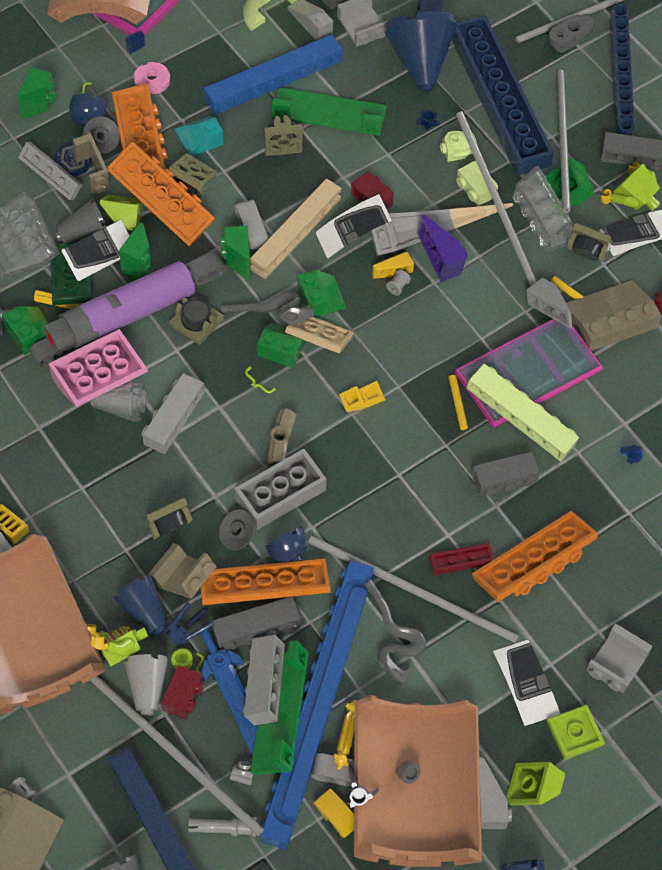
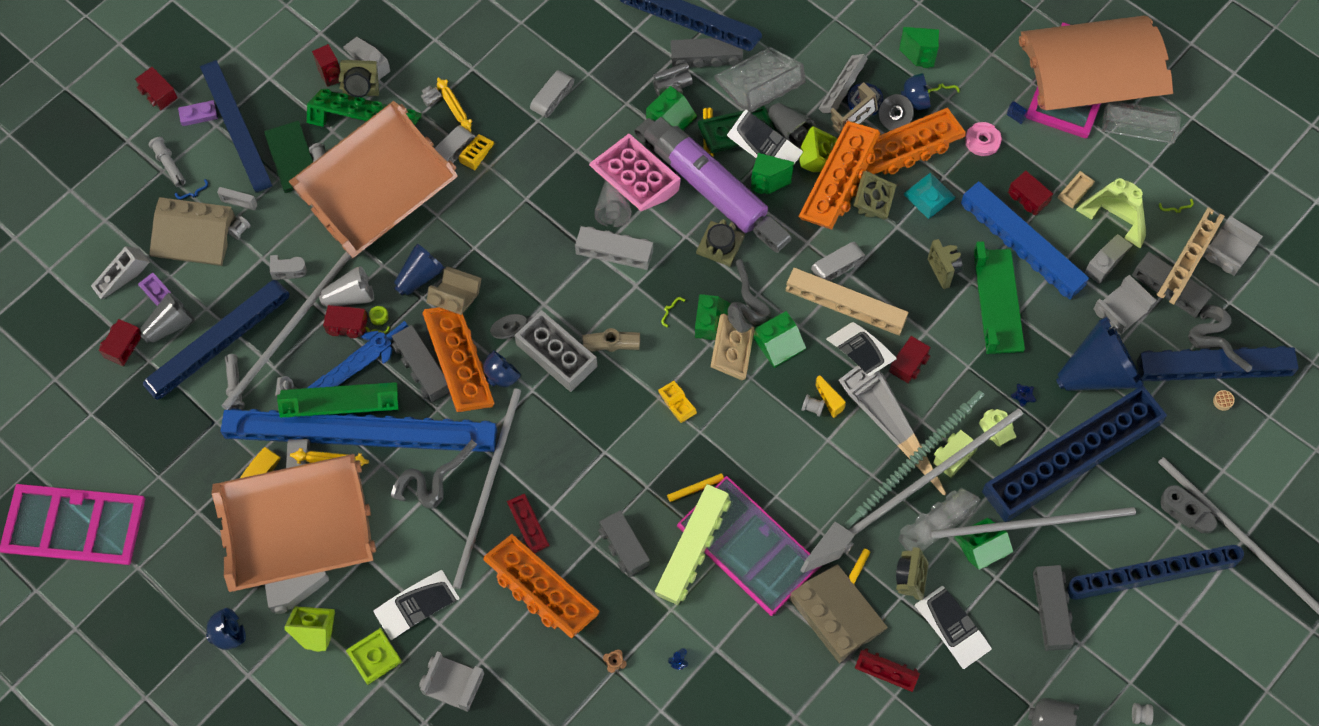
camera: 80 degrees right, 5 degrees up
lime torso [86,624,148,667] -> none
piece [143,498,193,539] -> none
dark blue plant [165,602,215,646] -> none
green slope [221,226,250,280] -> none
light grey brick [243,635,285,726] -> none
plant [346,765,379,808] -> none
dark grey tile [396,760,421,784] -> none
dark purple slope [417,215,467,282] -> none
lime torso [600,162,660,211] -> none
none -> light grey leg [270,255,307,280]
none -> medium nougat plate [603,650,627,673]
none -> sand green hose [843,390,985,530]
none -> dark red brick [1008,171,1053,216]
none -> tan tile [1058,171,1095,209]

